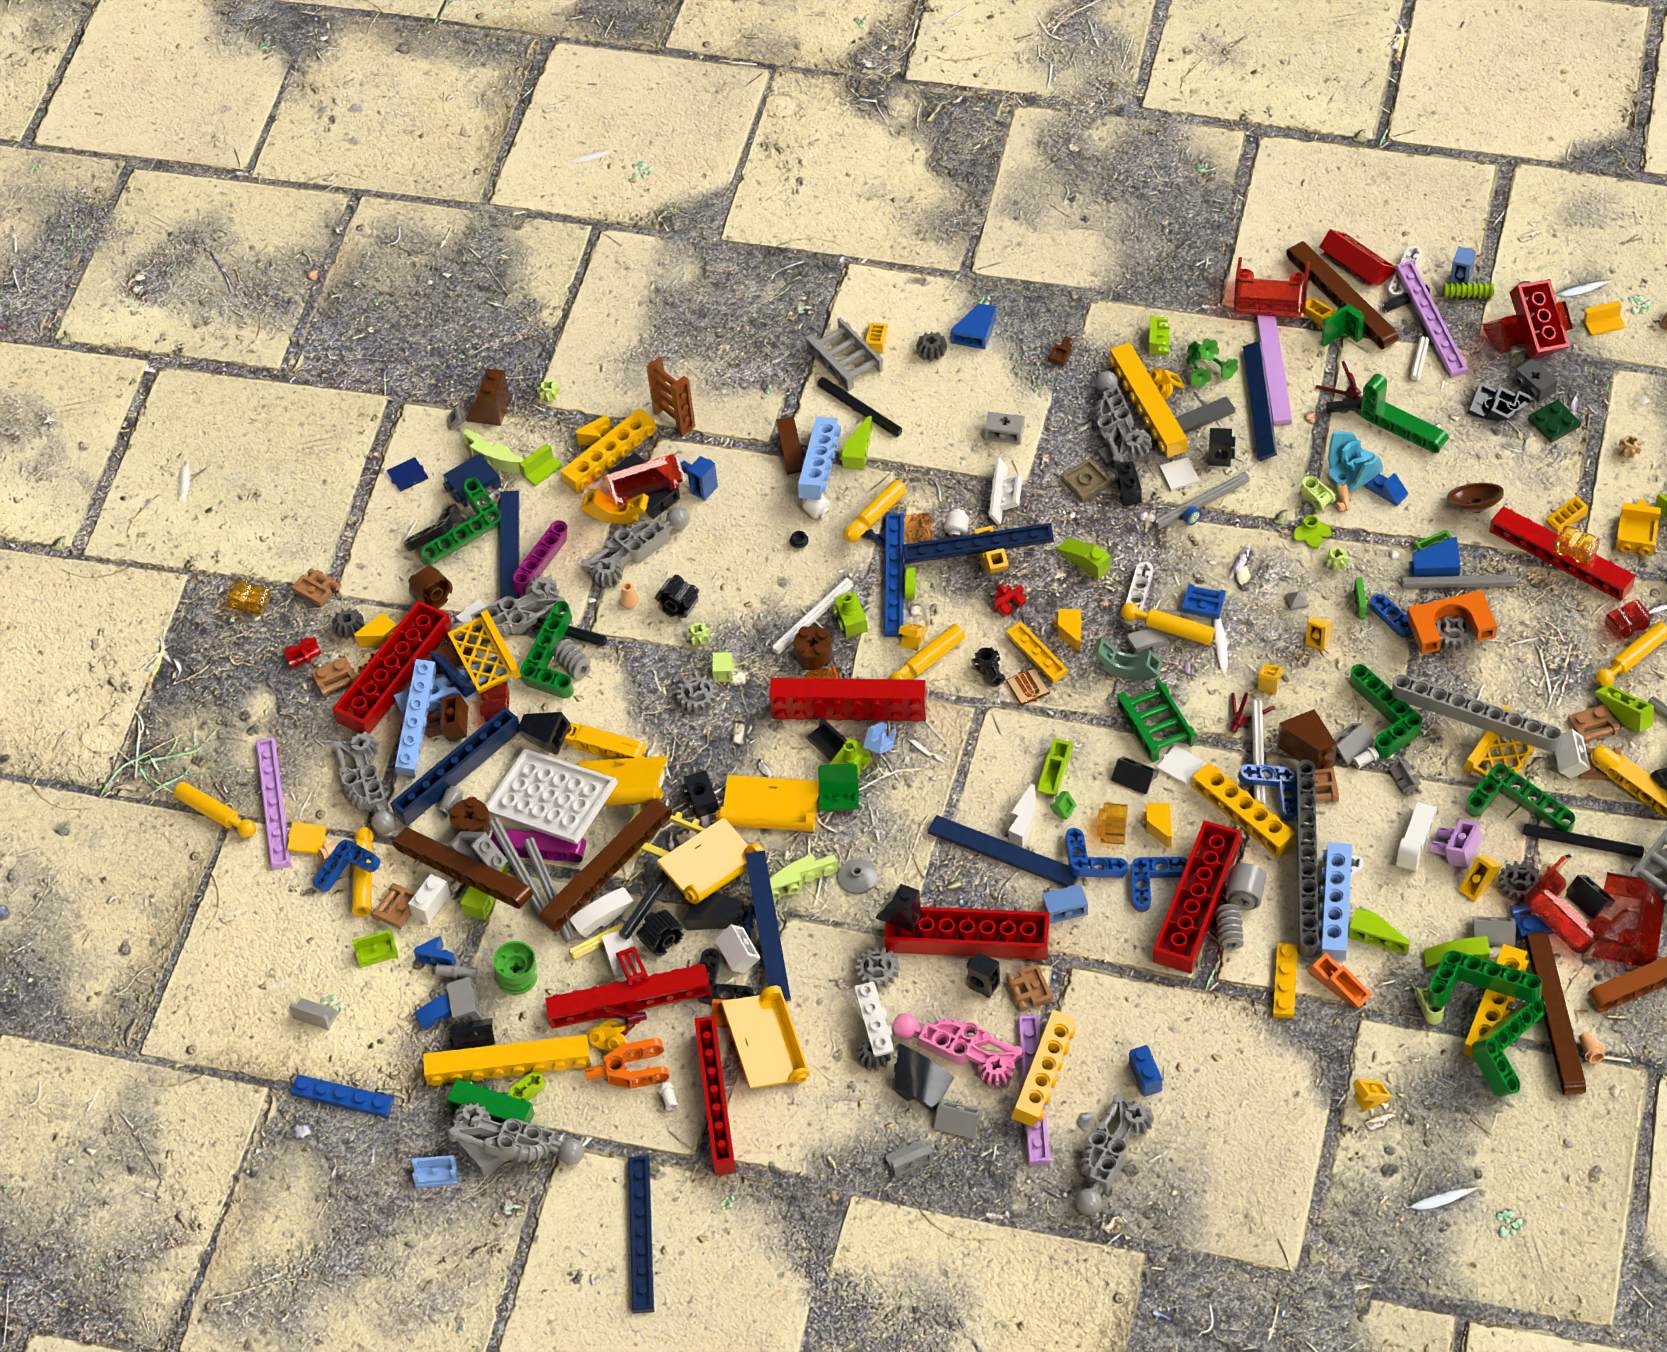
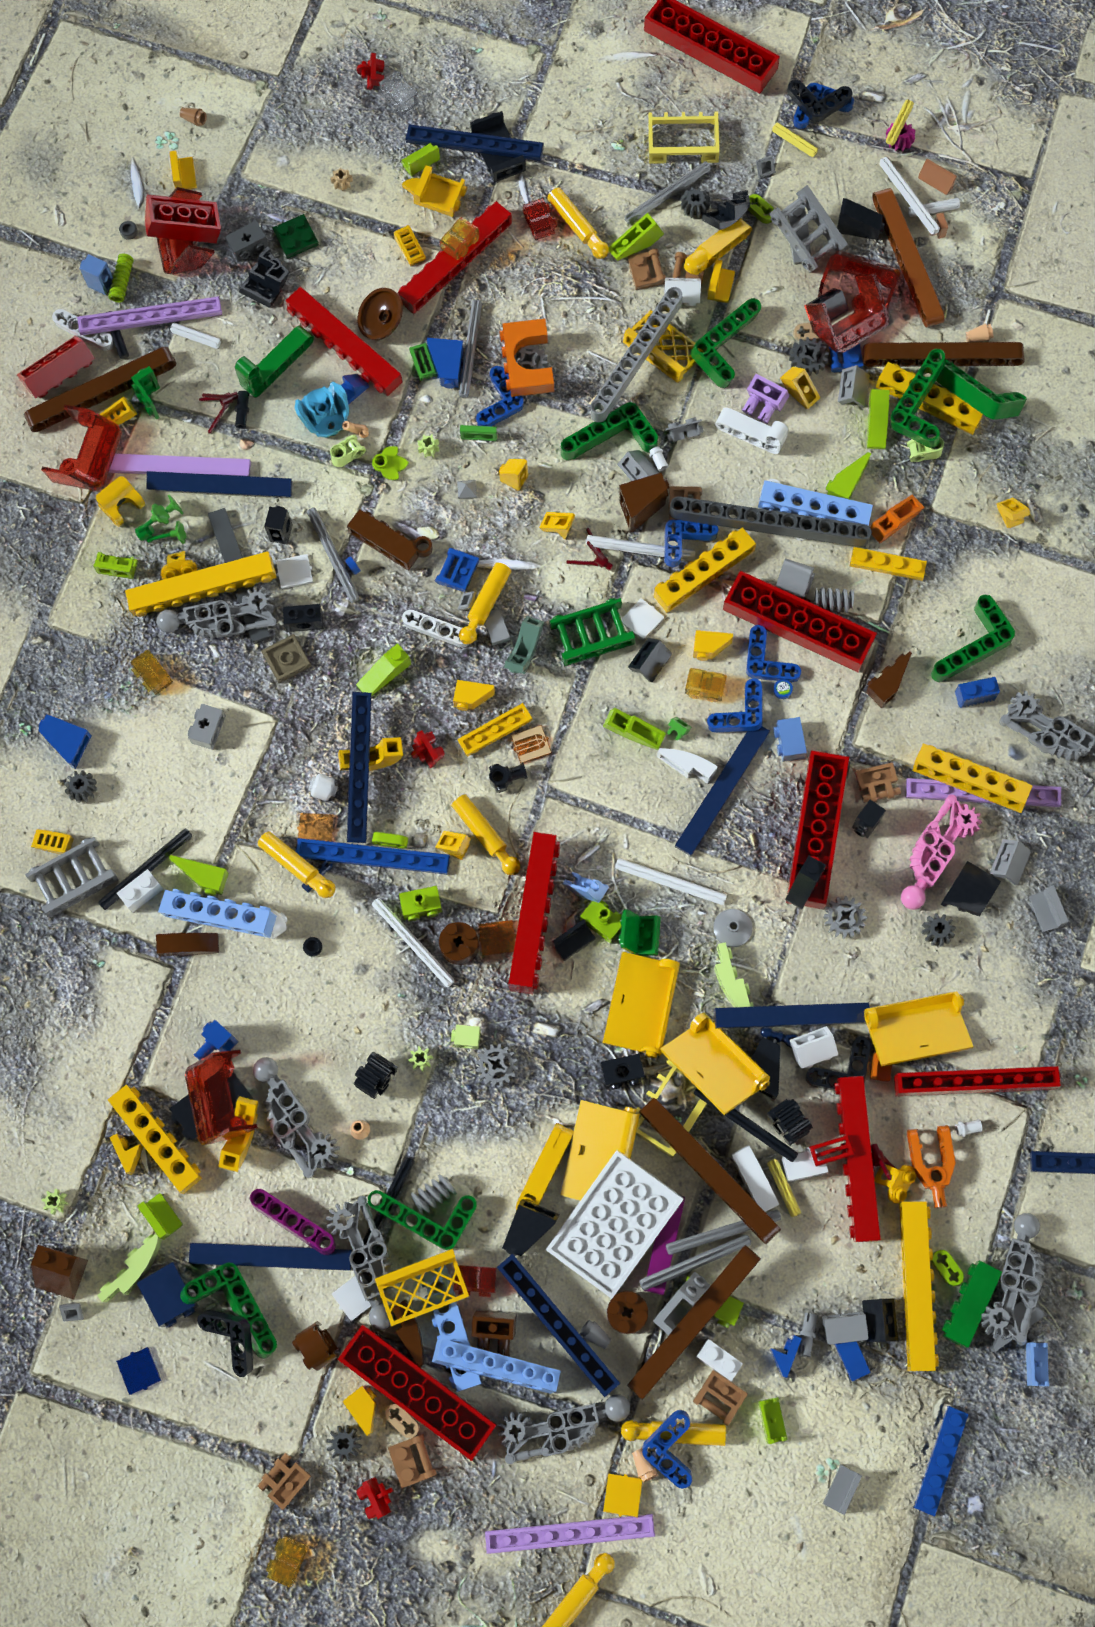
camera: 85 degrees left, 20 degrees up
dark blue slope [430,651,477,698] -> none
bright green wheel [493,941,538,995] -> none
dark orange fence [646,356,696,436] -> none
white bracket [855,982,894,1057] -> none
white bracket [988,457,1022,525] -> none
reddish brown plate [1048,336,1072,367] -> none
black axle [1523,824,1644,858] -> none
none -> yellow piece [96,476,146,527]
none -> white brick [117,869,163,913]
none -> clear yellow brick [130,649,173,695]
none -> red brick [285,286,403,397]
none -> reddish brown hinge [347,509,433,571]
none -> white axle [615,858,727,905]
none -> yellow panel [707,259,735,303]
none -> tile [773,679,793,699]
none -> reddish brown slope [866,651,912,708]
none -> green beam [931,594,1015,682]

